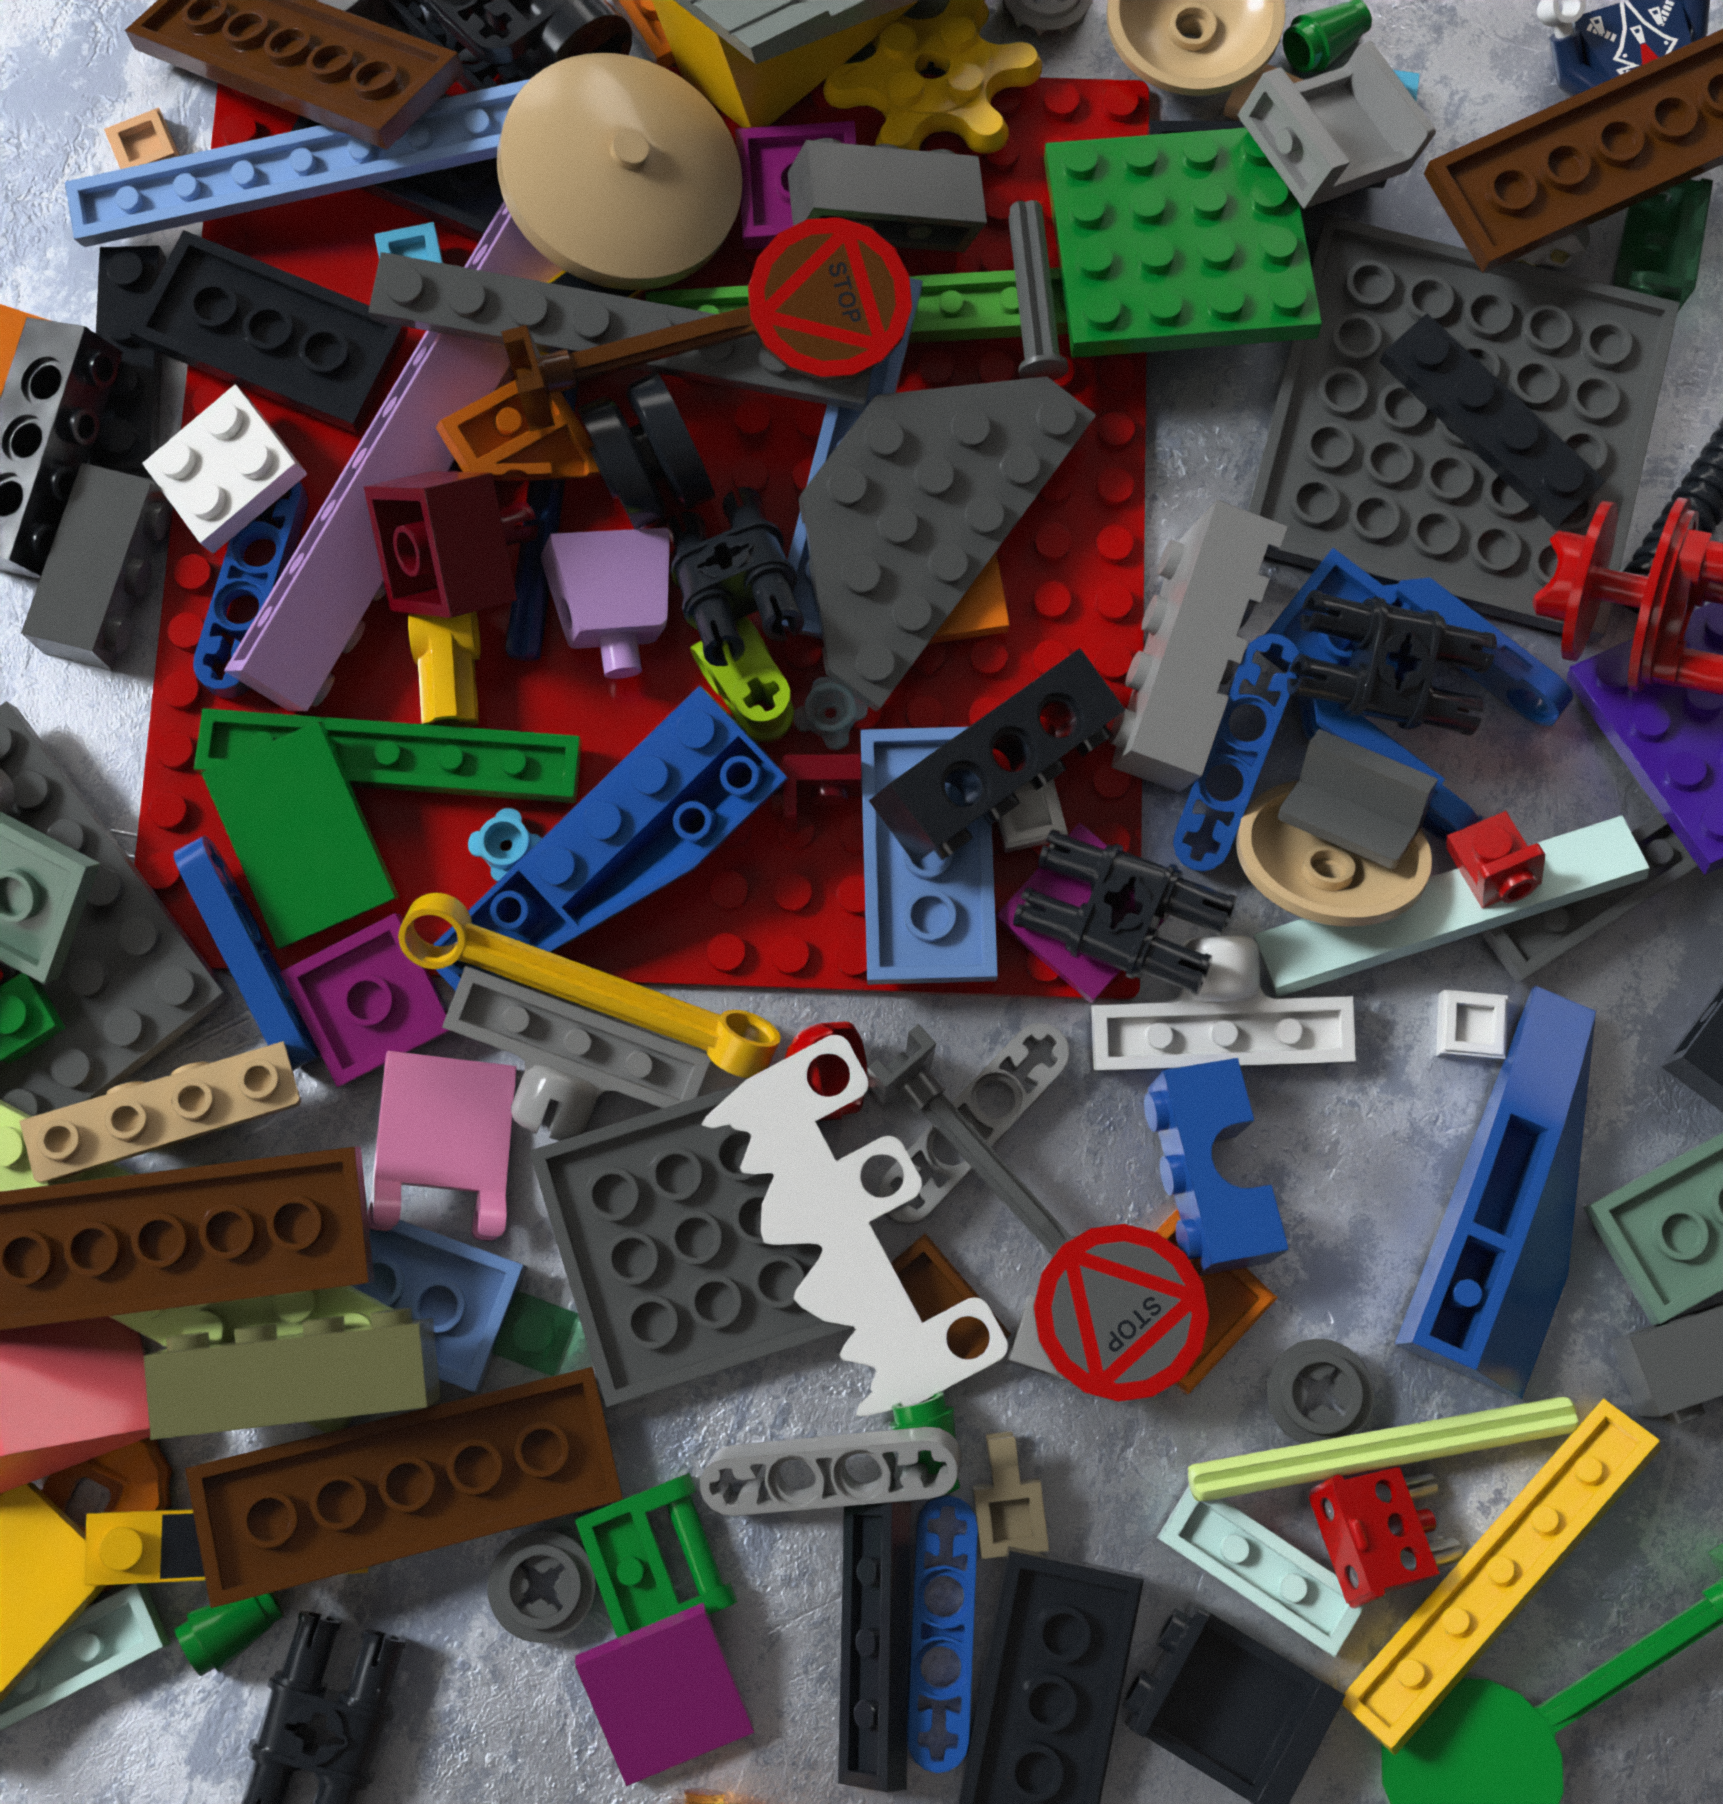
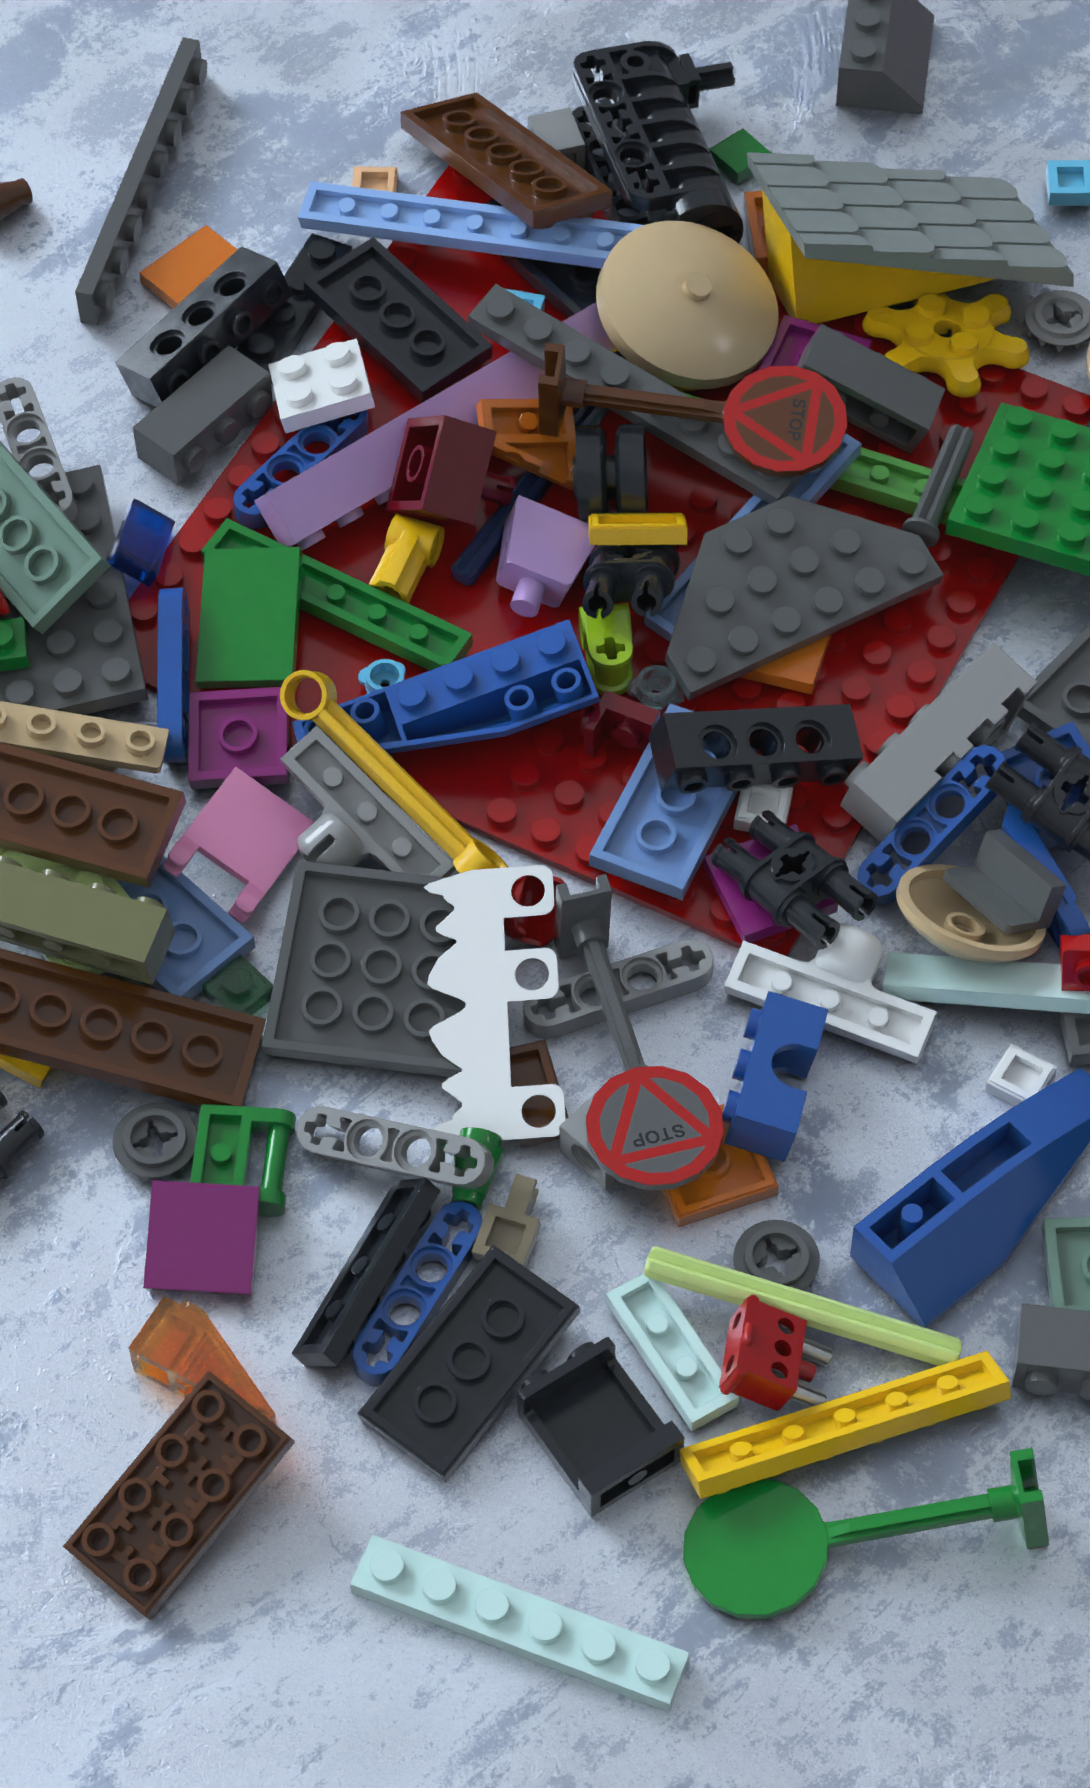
camera: 25 degrees right, 20 degrees down
none -> clear blue tile [108,499,175,587]
none -> yellow tile [588,513,688,545]

